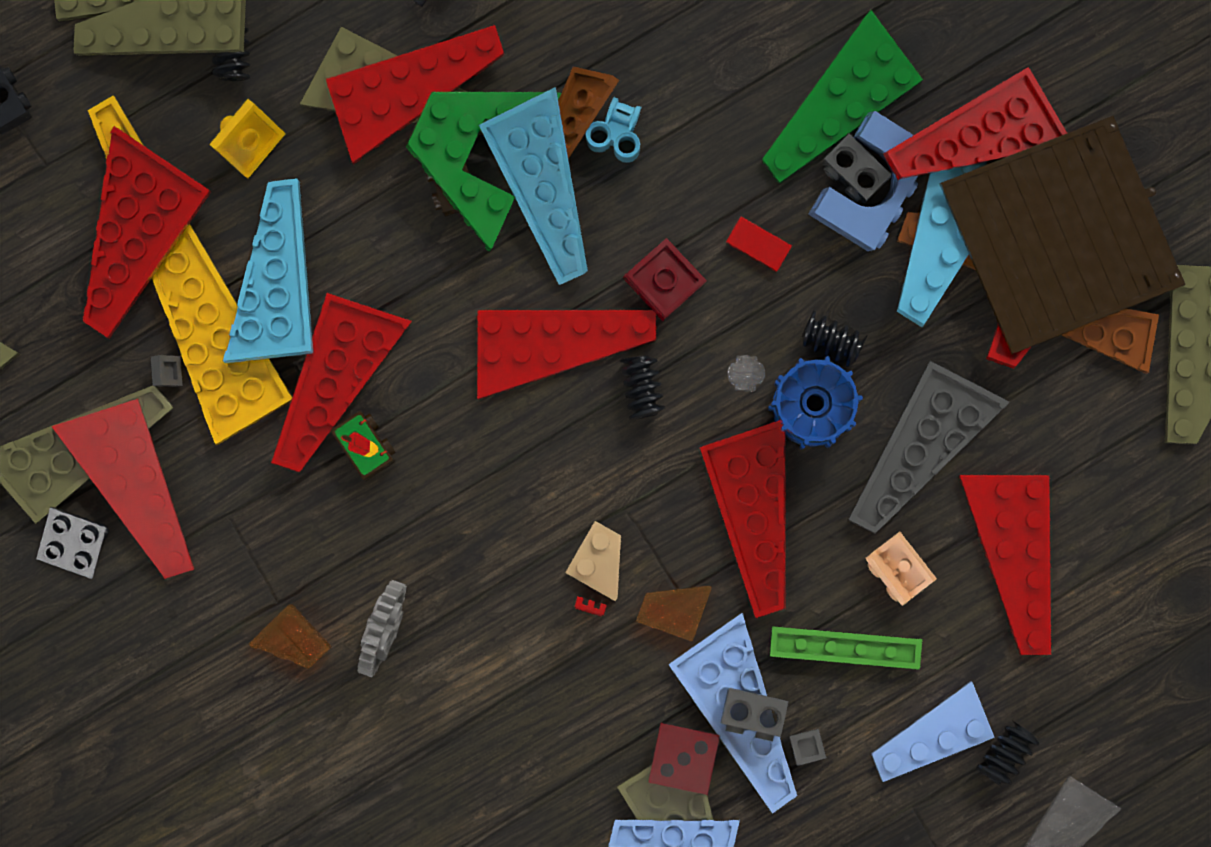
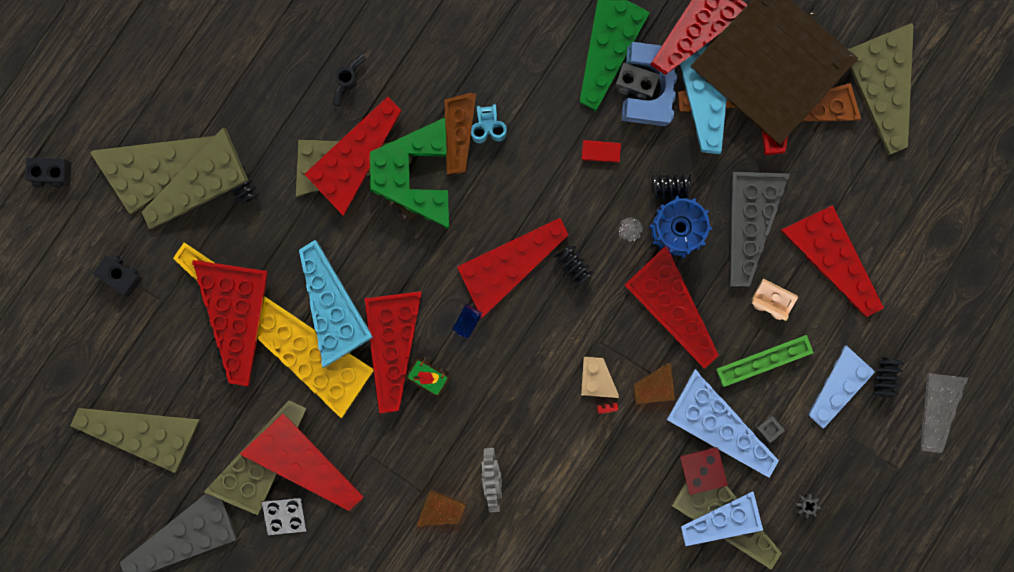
camera: 25 degrees left, 0 degrees up
dark grey plate [151,355,183,387] -> none
yellow tile [209,99,286,178] -> none
medium azure wing [479,87,588,285] -> none
dark red tile [623,238,707,321] -> none
dark grey brick [720,687,789,741] -> none
none -> clear blue bracket [452,304,483,338]

